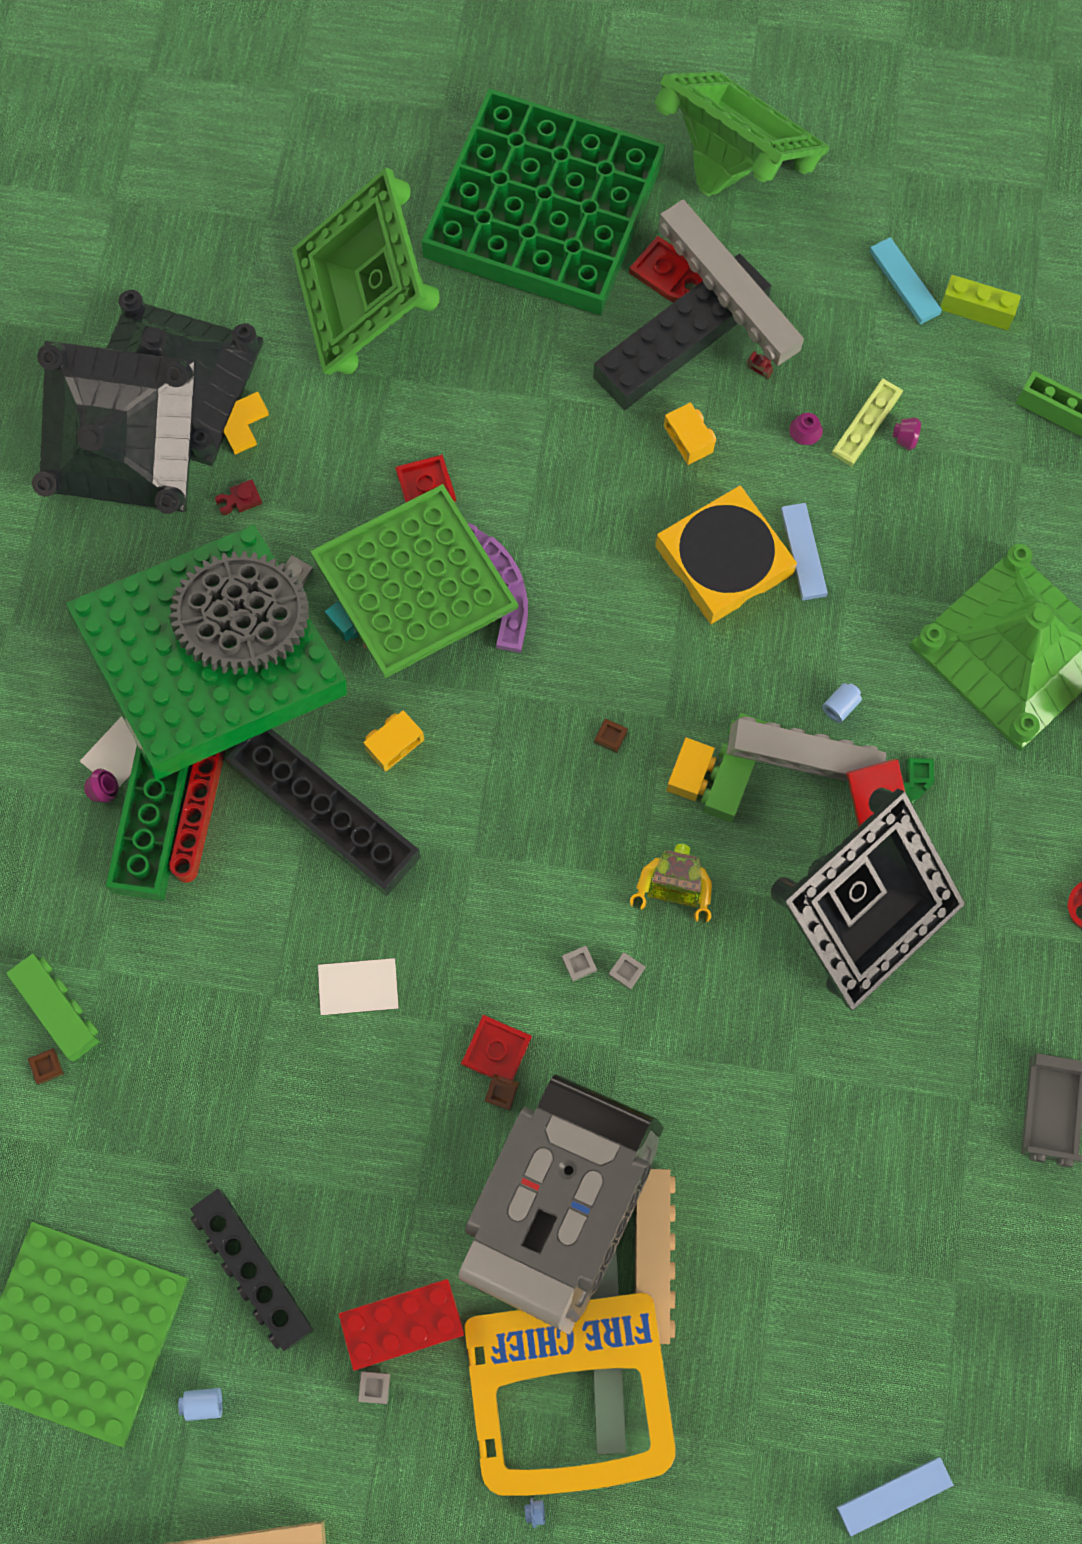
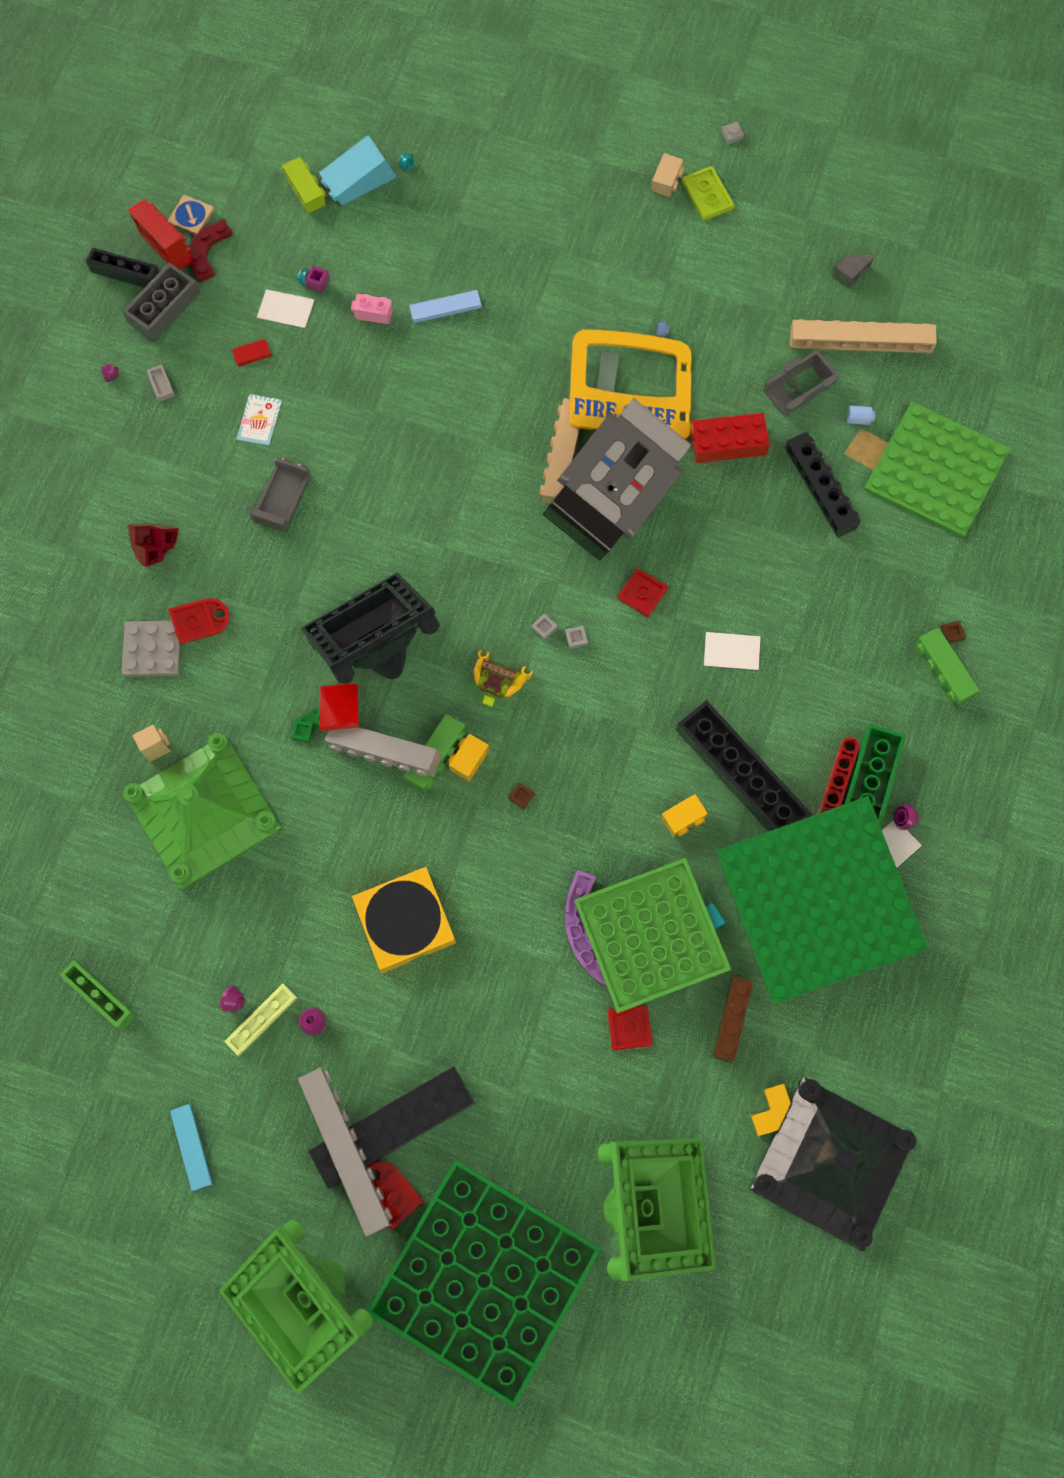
camera: 165 degrees left, 0 degrees up
black piece [32,340,197,514] -> none
dark grey gear [170,551,309,674] -> none
dark red plate [215,479,262,515] -> none
light grey plate [285,555,314,586] -> none
light grey plate [358,1372,391,1404] -> none
reddish brown tile [485,1074,519,1110] -> none
yellow brick [664,402,716,465] -> none
dark red plate [747,351,773,379] -> none
light blue tile [780,503,828,601] -> none
light blue brick [822,683,862,723] -> none
lime brick [940,274,1021,331] -> none
none -> bright pink brick [351,294,393,324]
none -> reddish brown brick [712,976,753,1063]
none -> dark grey piece [763,350,840,417]
none -> pearl gold sticker [844,428,888,470]

